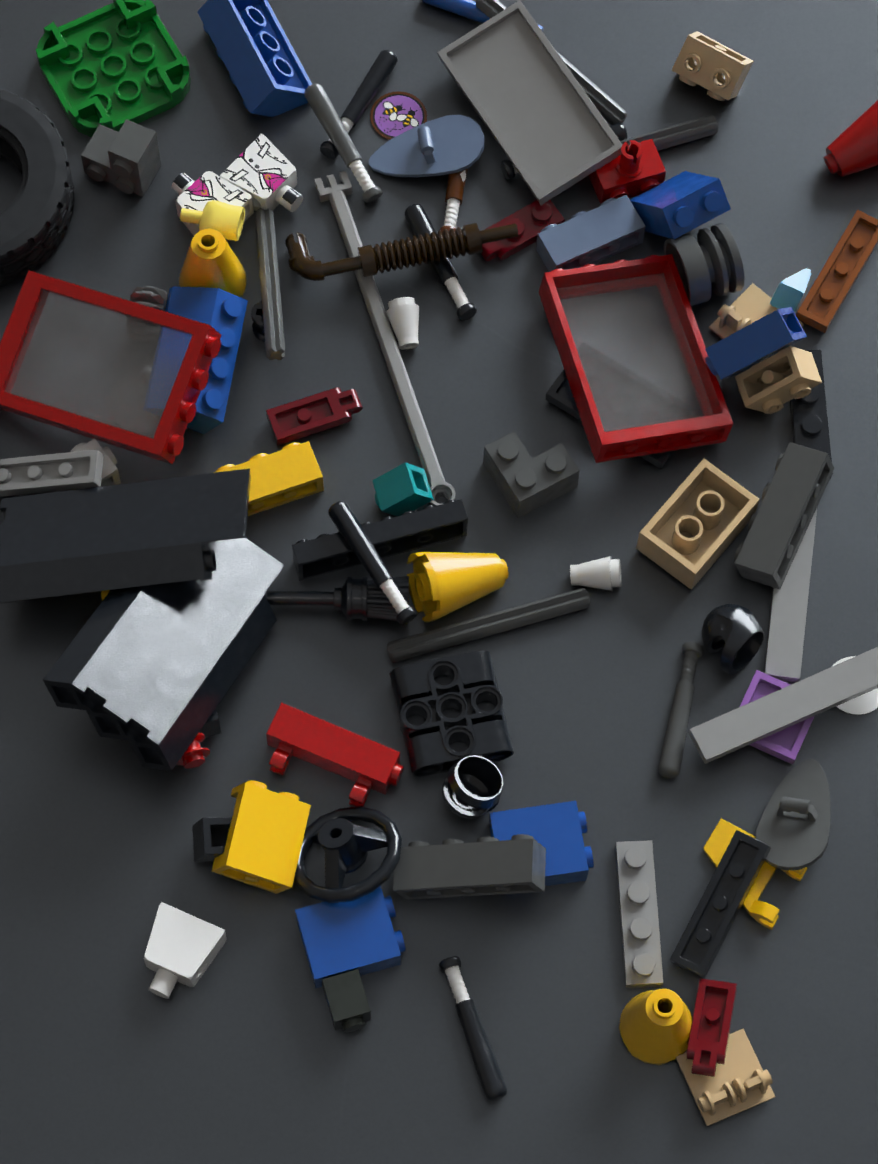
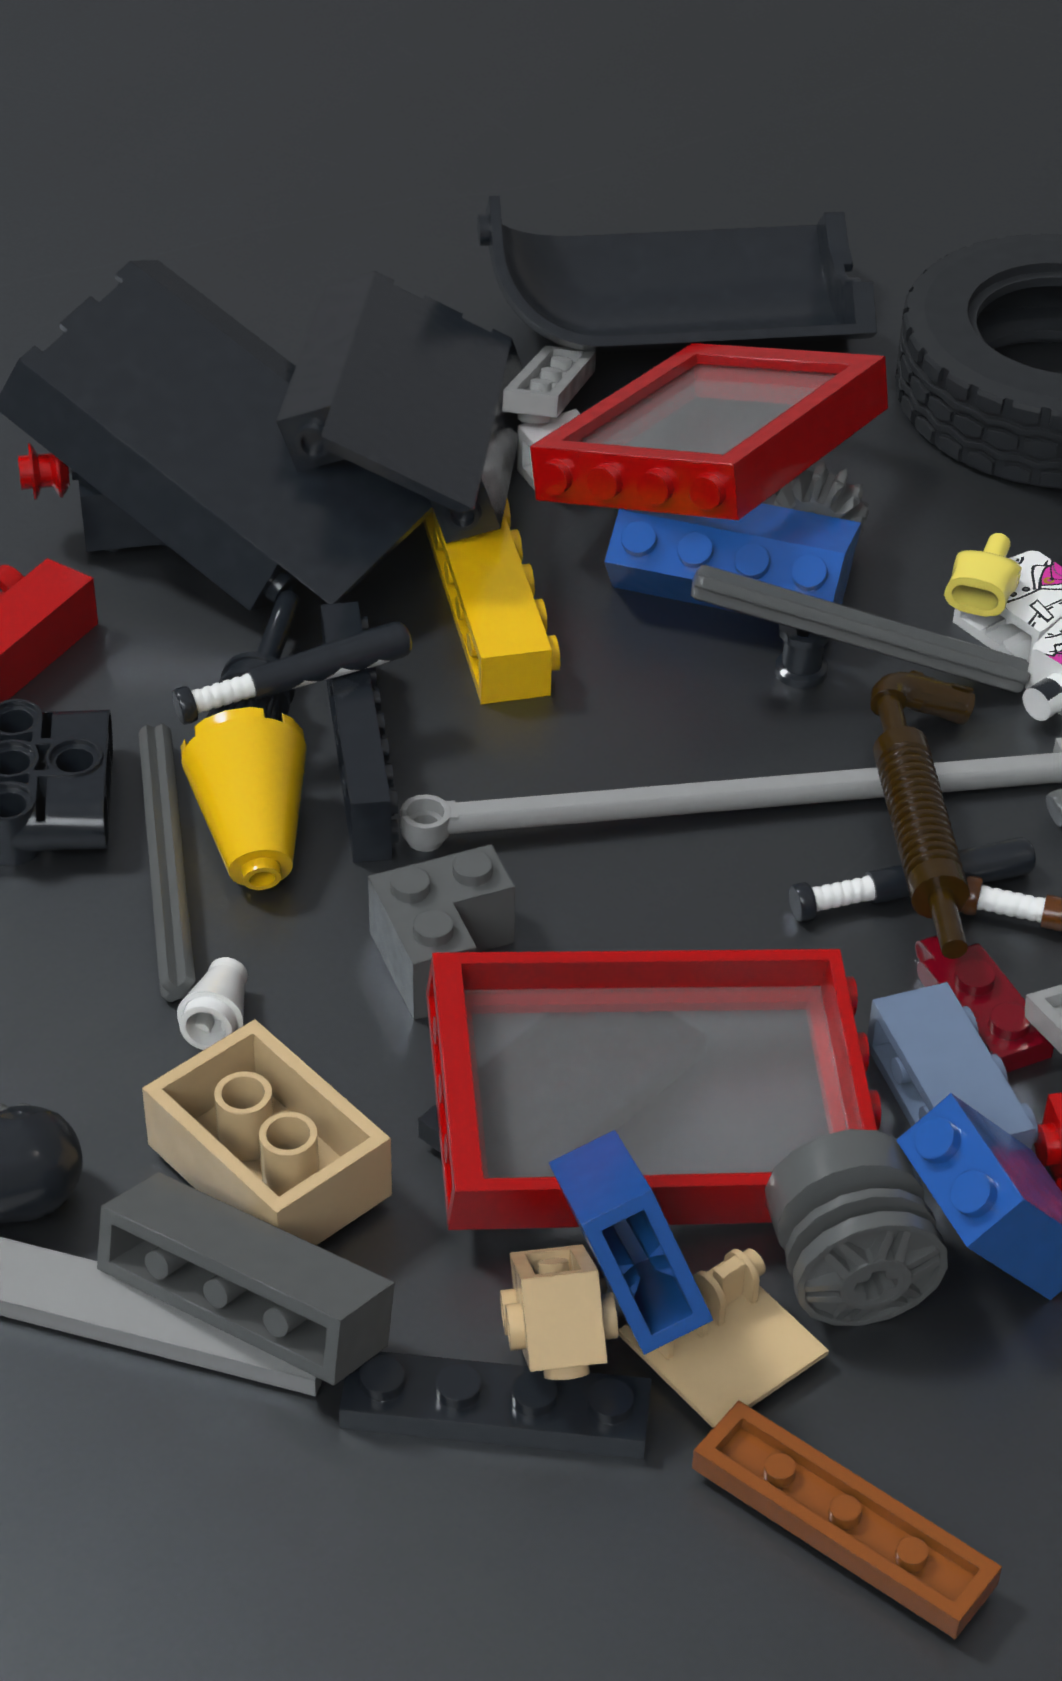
camera: 100 degrees right, 25 degrees down
yellow cone [179,229,247,297] -> none
dark red hinge [266,387,363,445] -> none
teal brick [372,462,434,516] -> none
white cone [386,297,419,350] -> none
medium azure slope [770,268,811,312] -> none

